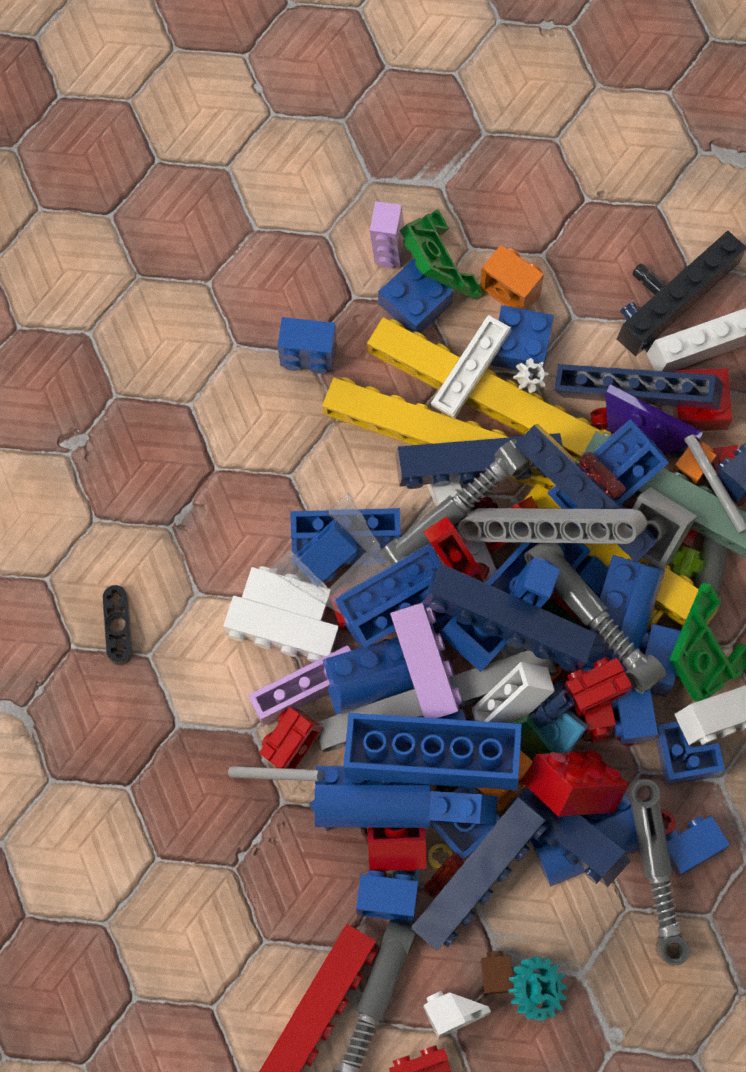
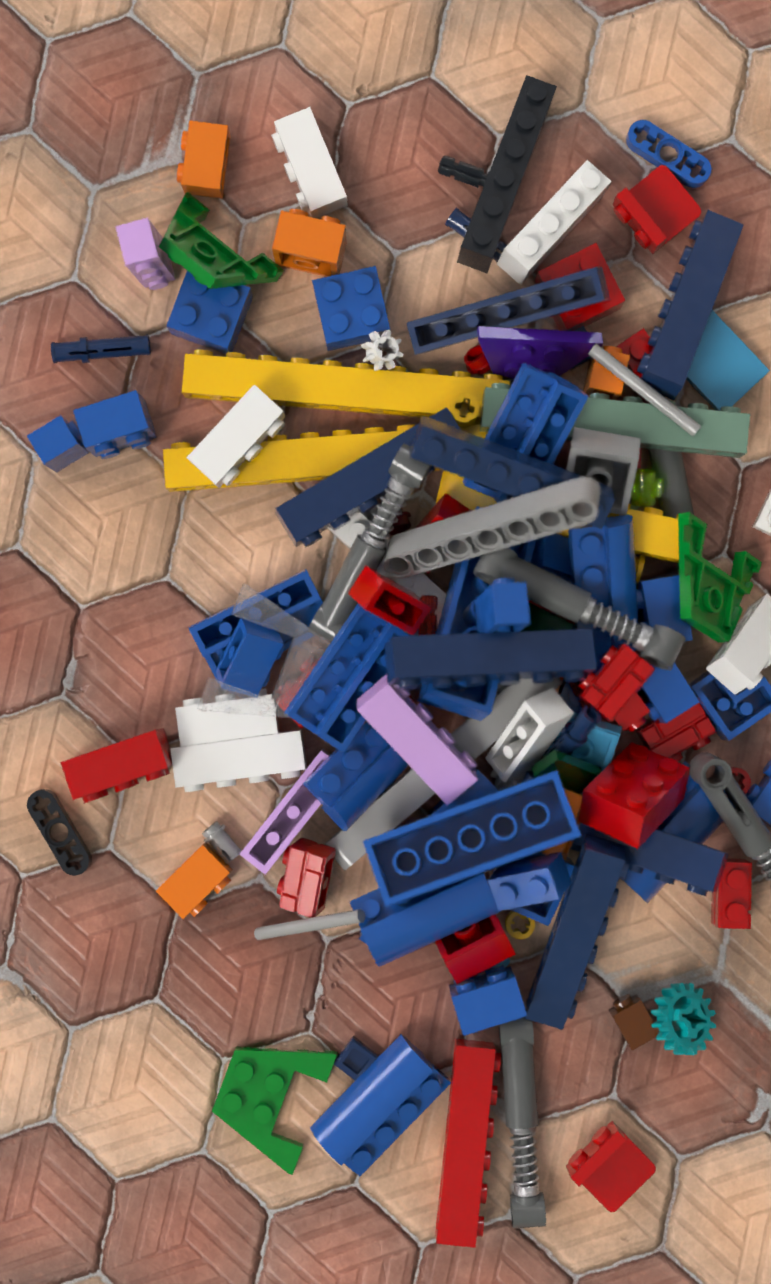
camera: 30 degrees left, 15 degrees up
white slope [423,991,491,1039] -> none
clear red axle [424,853,464,896] -> none
white tile [431,315,512,419] -> none
clear red axle [579,452,626,498] -> none
none -> blue brick [27,415,89,473]
none -> dark blue pin [51,334,151,363]
none -> red brick [60,728,173,803]
none -> orange brick [156,843,233,919]
none -> orange brick [177,120,231,199]
none -> white brick [186,384,285,488]
none -> light grey pin [202,821,242,864]
none -> green wing [212,1047,337,1175]
none -> white brick [271,107,348,218]
none -> blue brick [310,1034,451,1176]
none -> dark blue tile [334,1036,379,1081]
none -> yellow bush [449,393,480,428]
none -> red brick [636,703,716,762]
none -> red brick [711,858,752,929]

